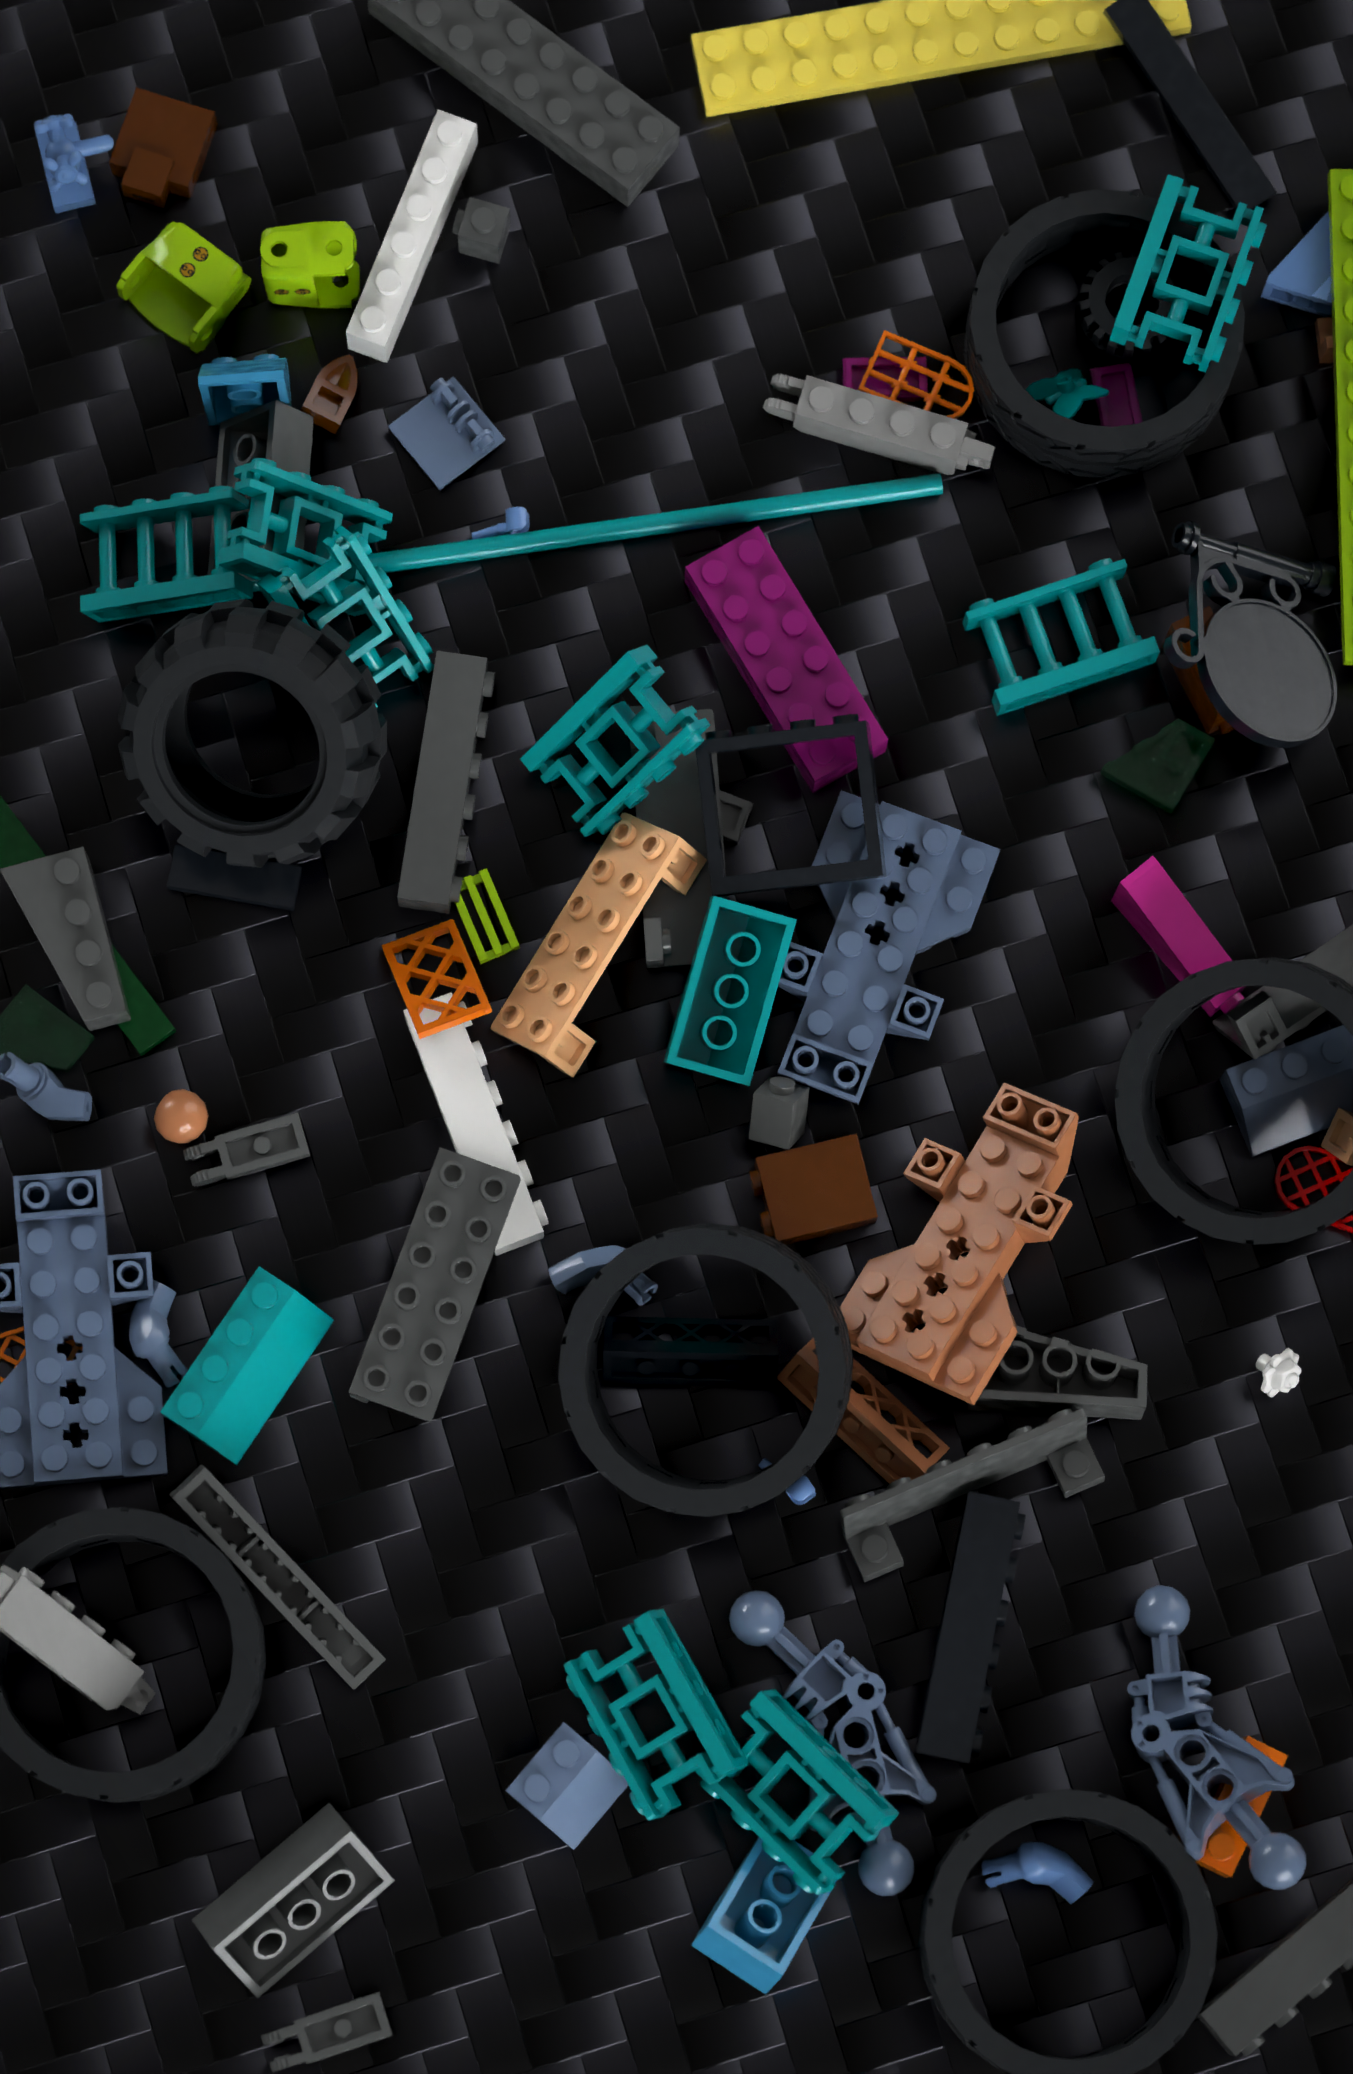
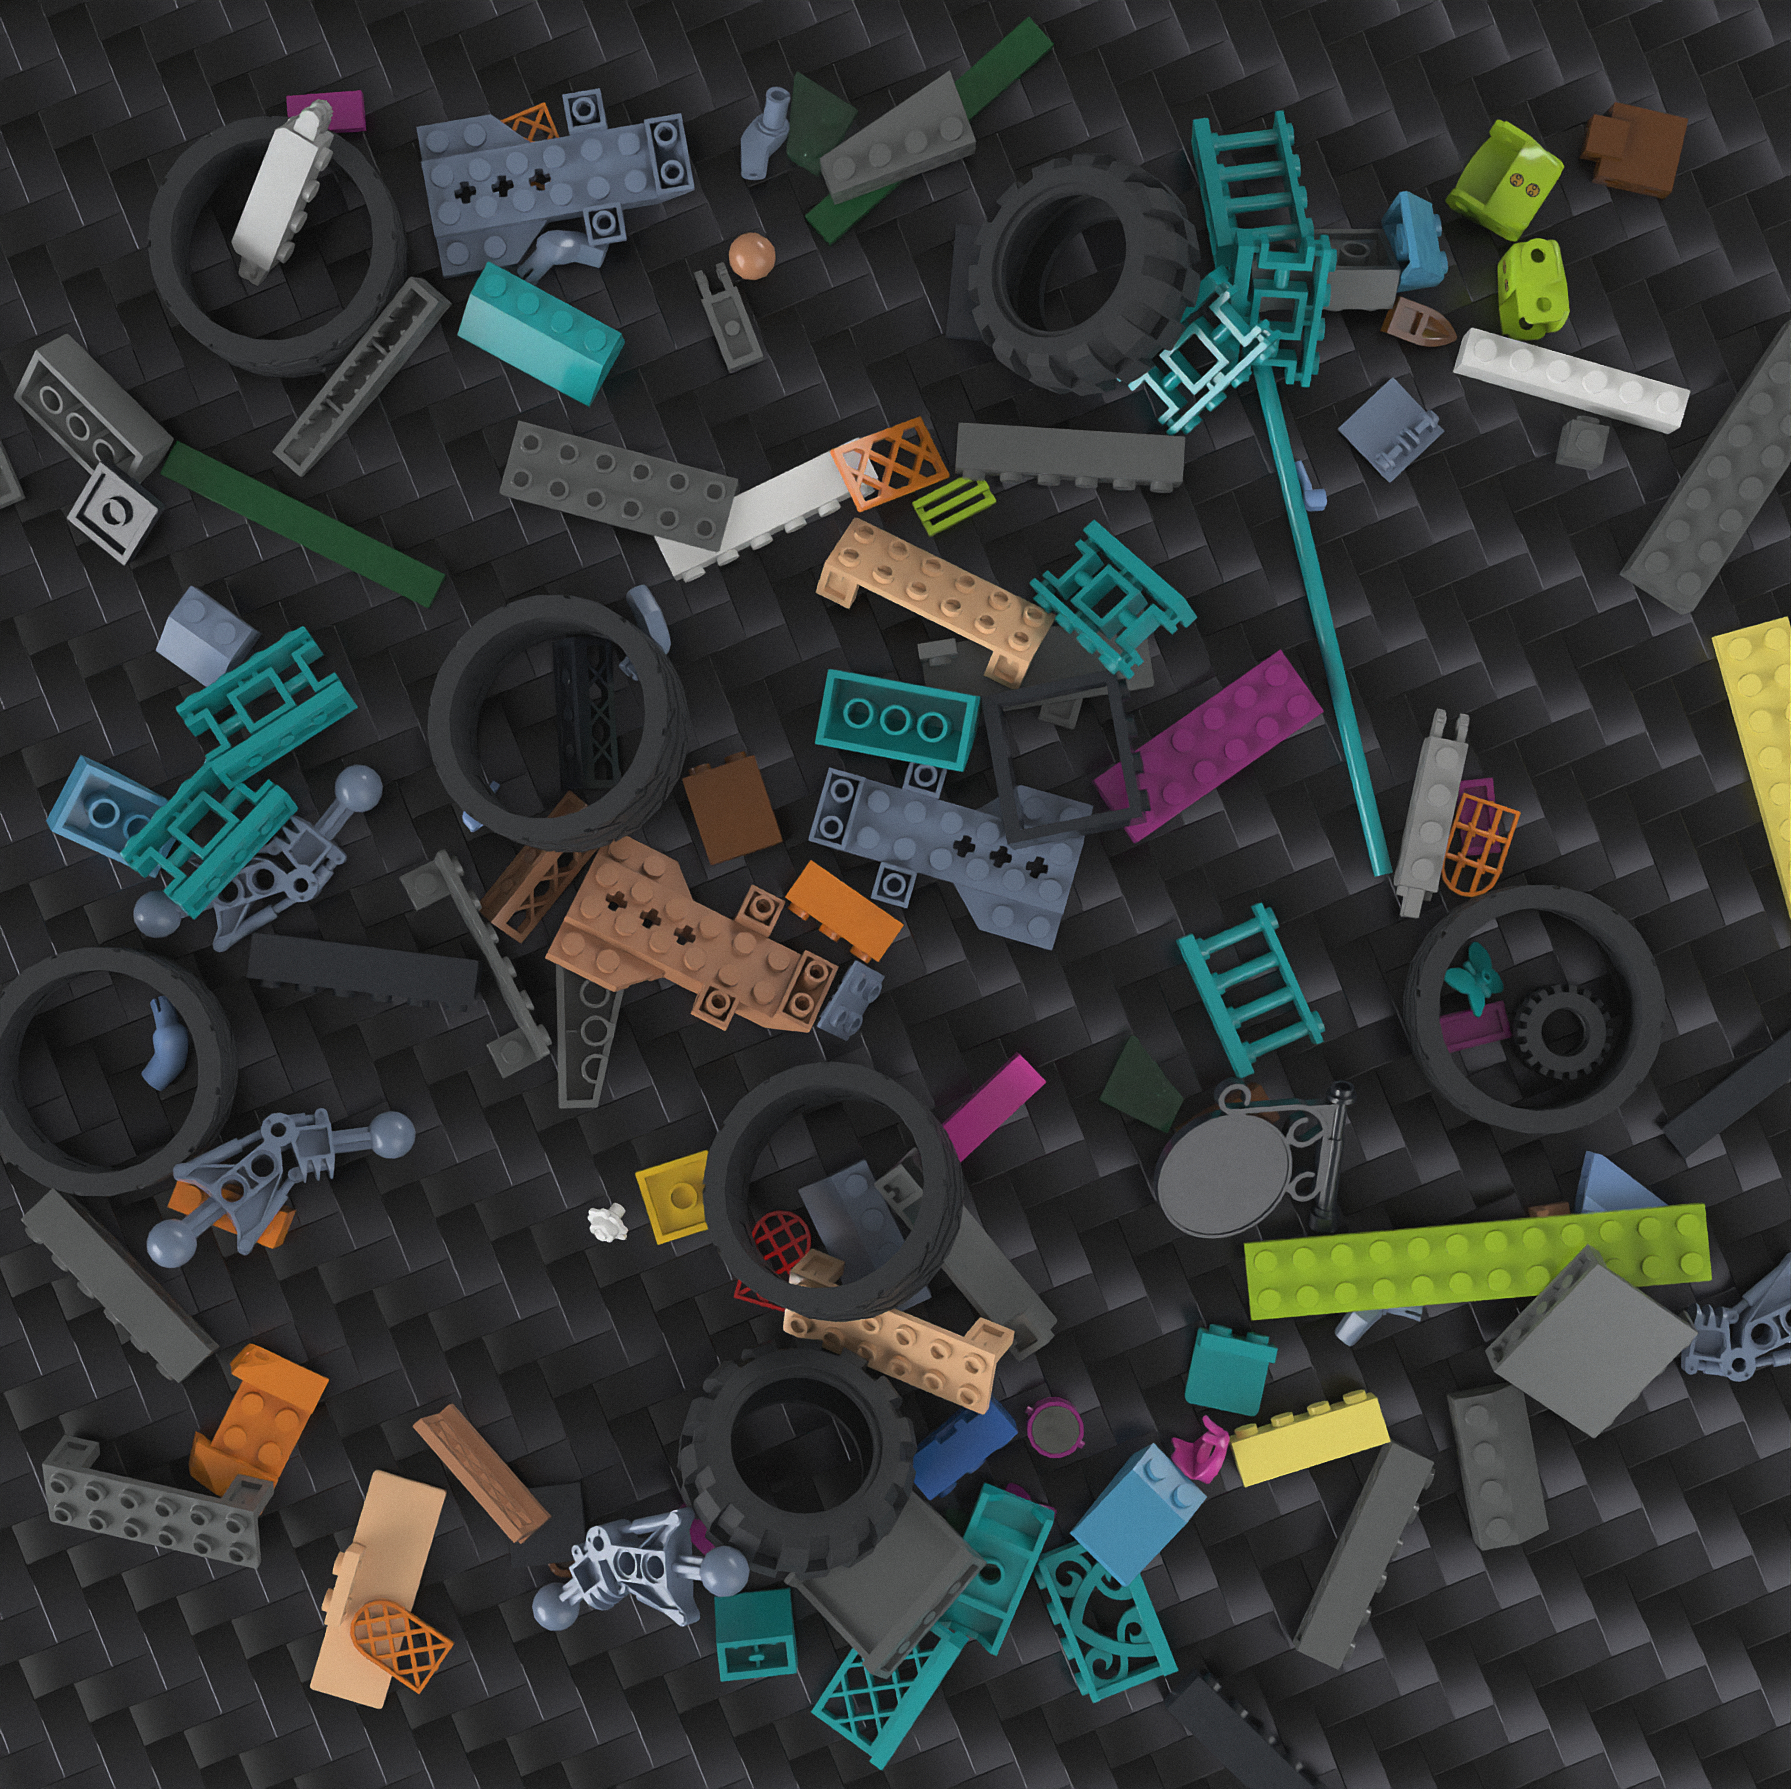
camera: 90 degrees right, 10 degrees up
medium blue piece [34,113,114,213] -> none
dark grey brick [749,1076,810,1150] -> none
teal fence [1109,174,1267,372] -> none
none -> tile [67,458,166,566]
none -> dark green tile [160,441,447,609]
none -> yellow tile [635,1149,709,1245]
none -> orange brick [785,860,904,964]
none -> sand blue hinge [817,960,885,1041]

